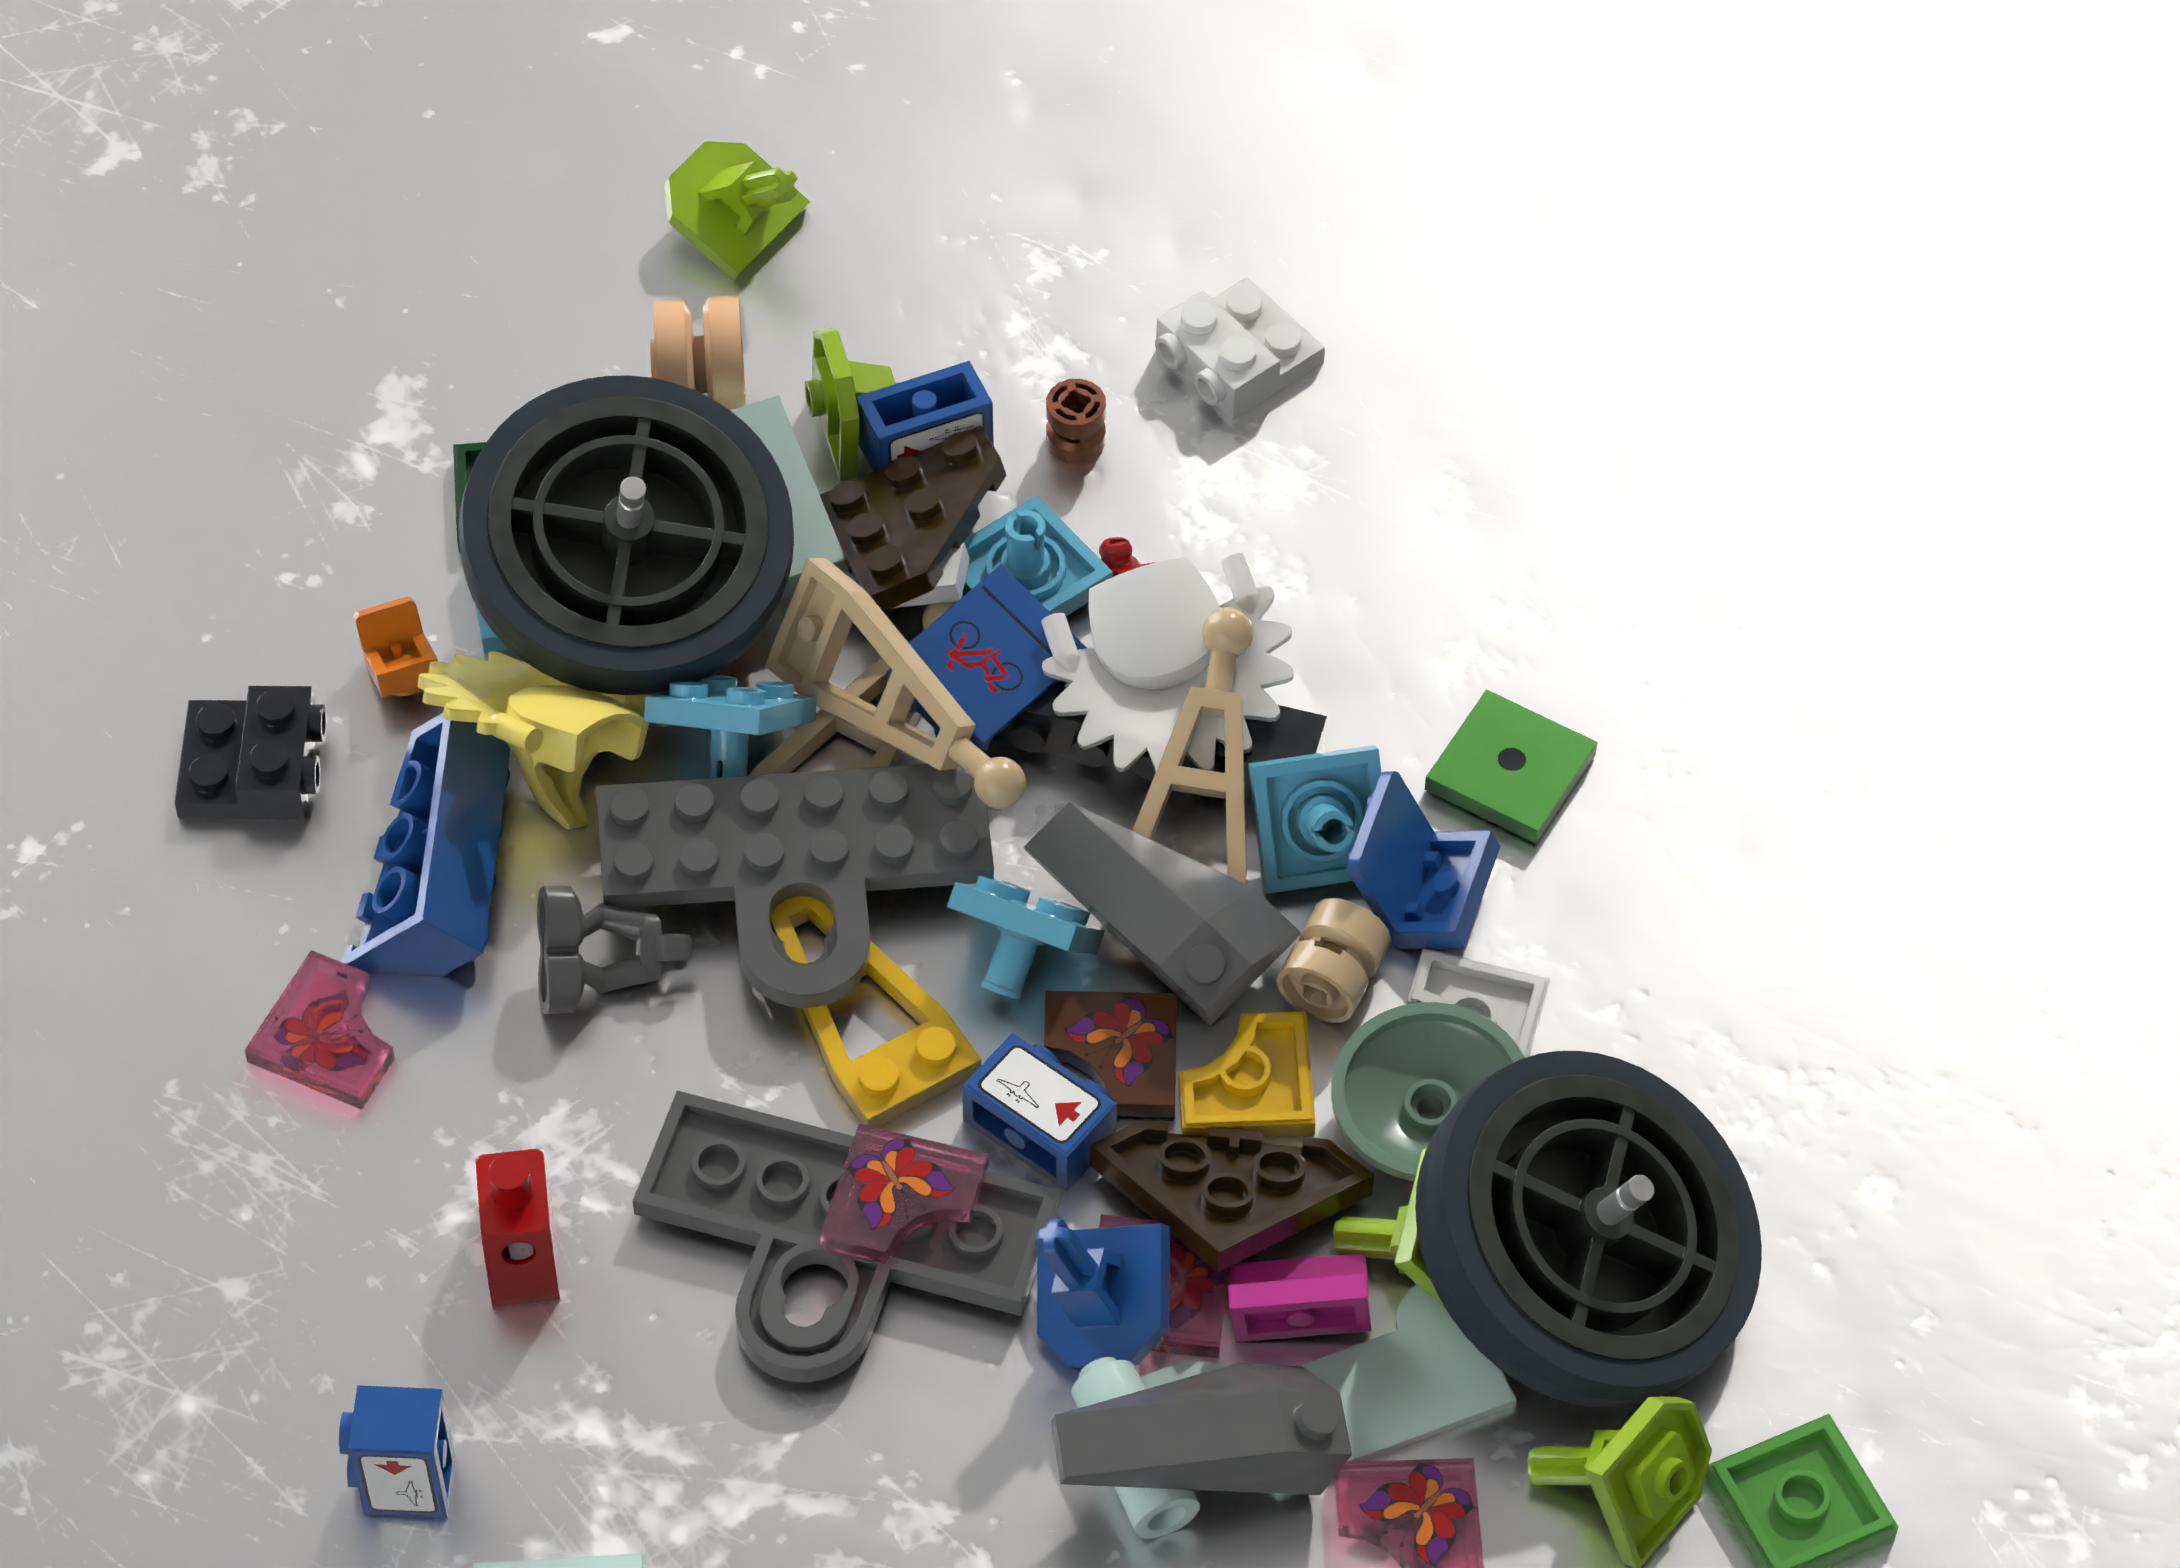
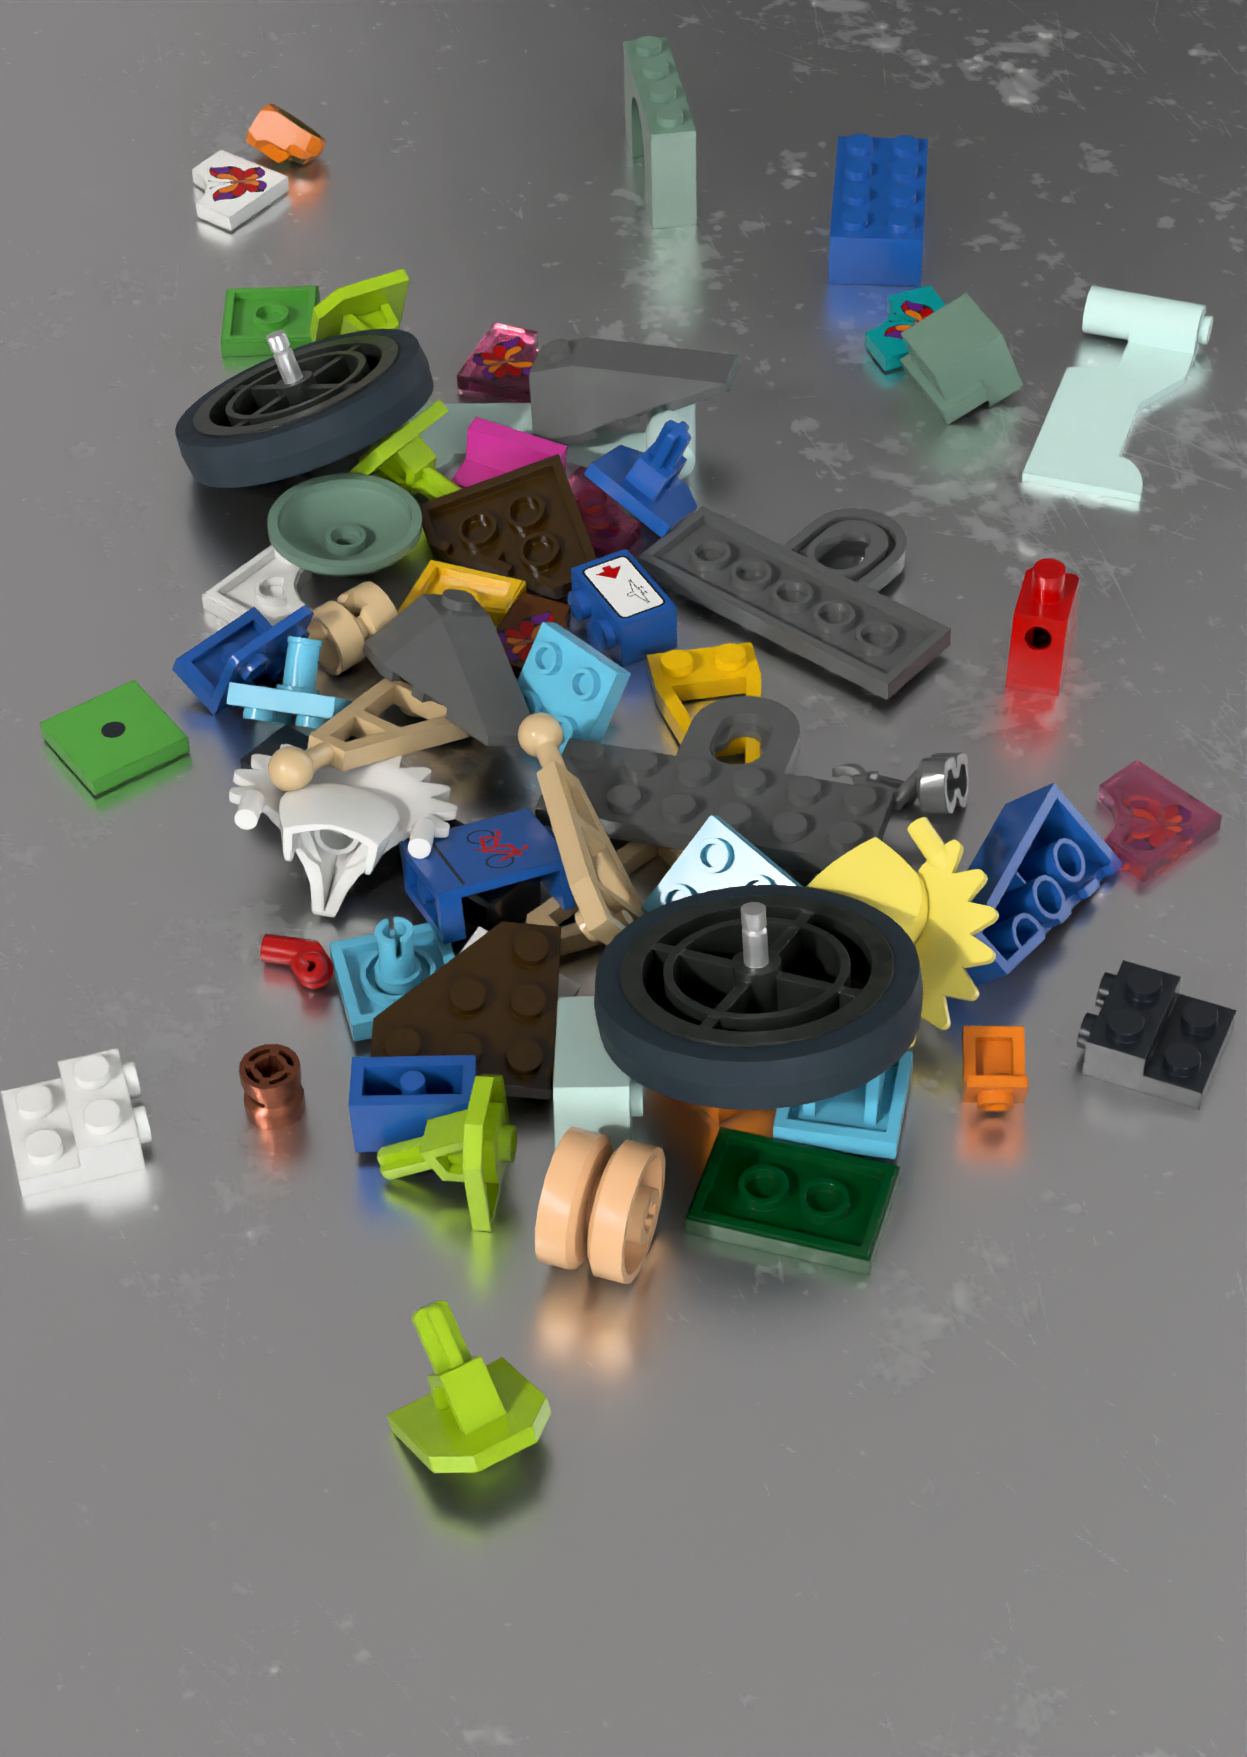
camera: 155 degrees left, 10 degrees down
blue brick [339,1385,455,1518] -> none
clear pink tile [820,1124,989,1264] -> none

